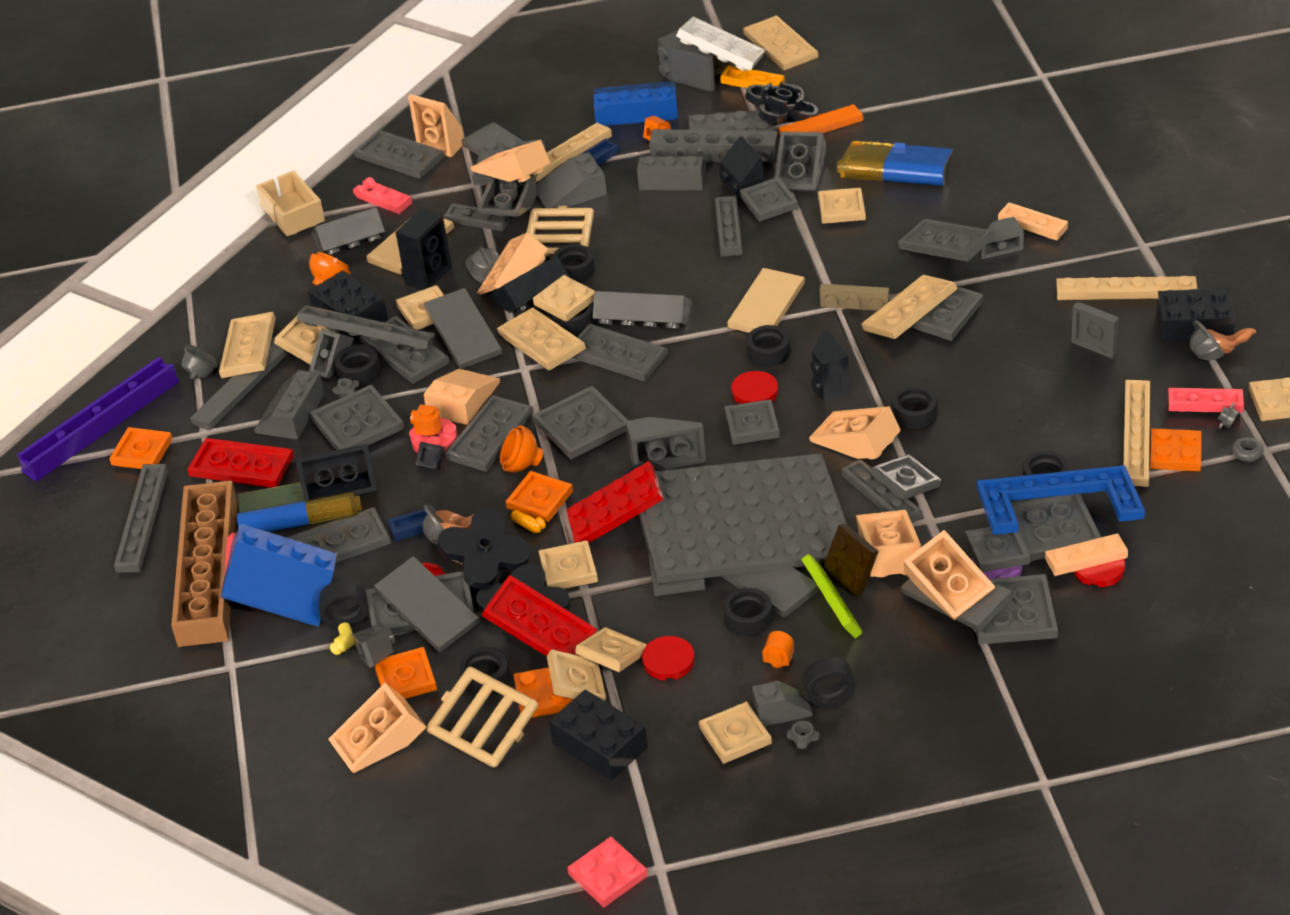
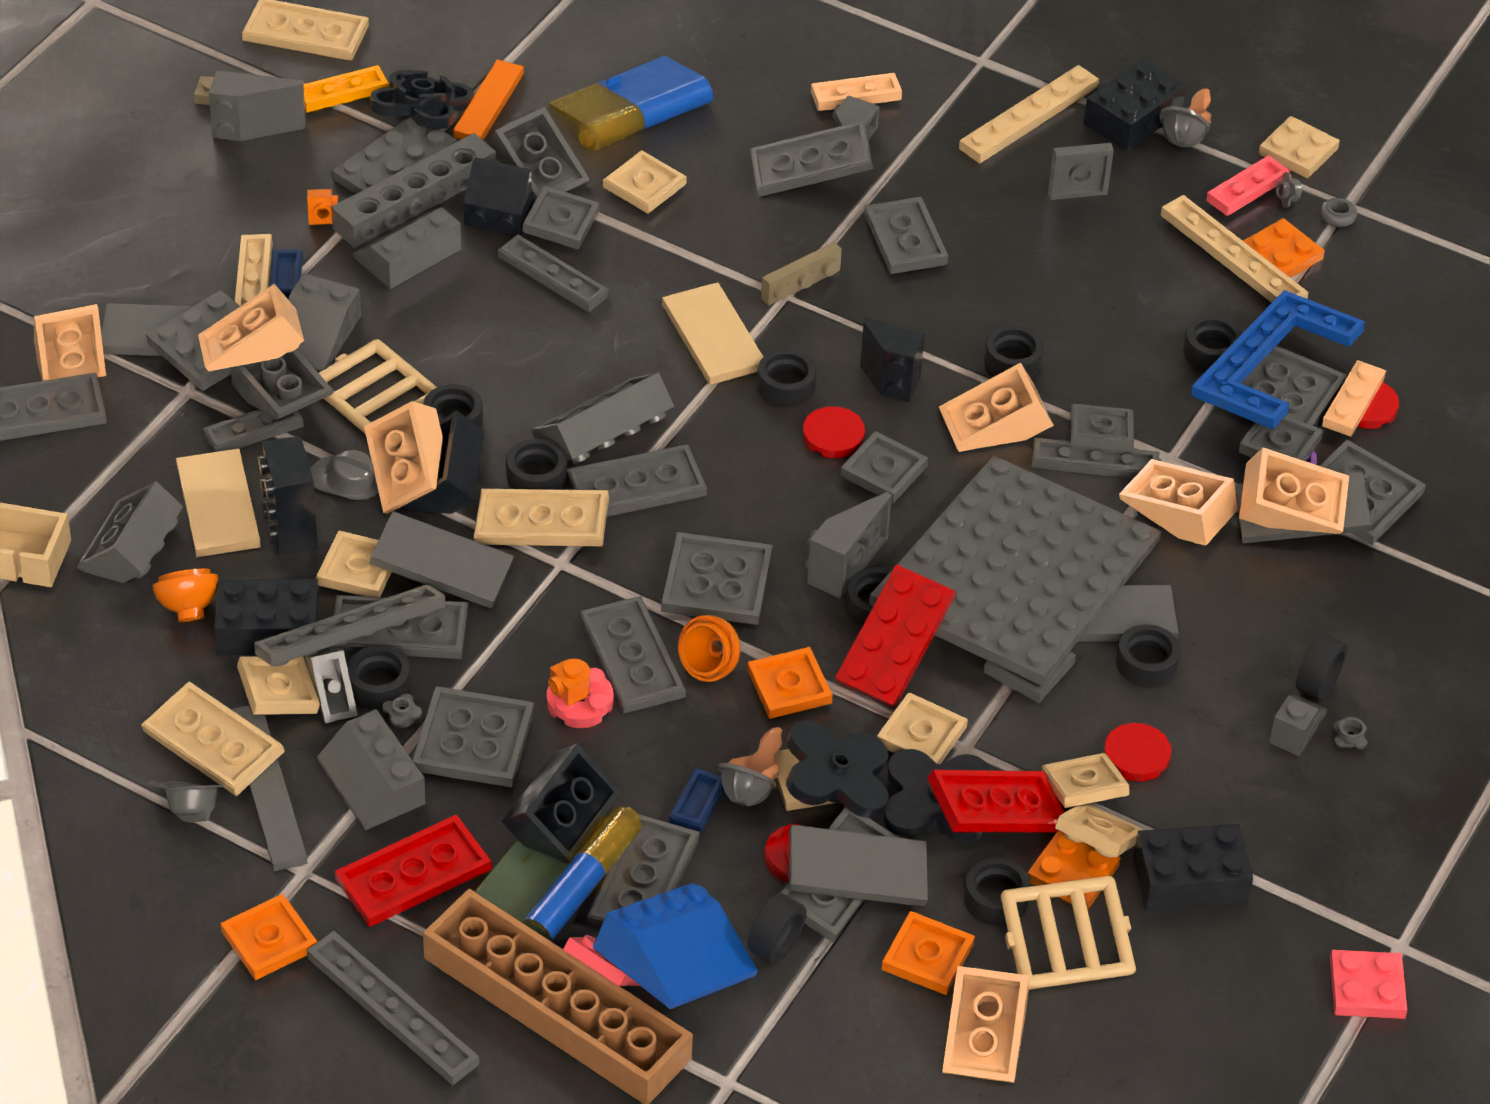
camera: 55 degrees left, 5 degrees up
dark purple tile [17,357,179,482] -> none
light yellow arm [330,623,355,655] -> none
dark grey slope [352,624,395,668] -> none
coral plate [353,177,412,214] -> none
black tile [415,442,445,470] -> none
light nougat slope [424,369,500,425] -> none
light orange arm [511,510,546,534] -> none
tan plate [533,275,594,322] -> none
blue slope [593,81,678,126] -> none
white plate [676,17,765,71] -> none
tan plate [699,702,772,764] -> none
orange plate [763,631,794,668] -> none
lime tile [801,554,862,639] -> none
dark brown plate [822,524,879,595] -> none
tan tile [862,275,957,339] -> none

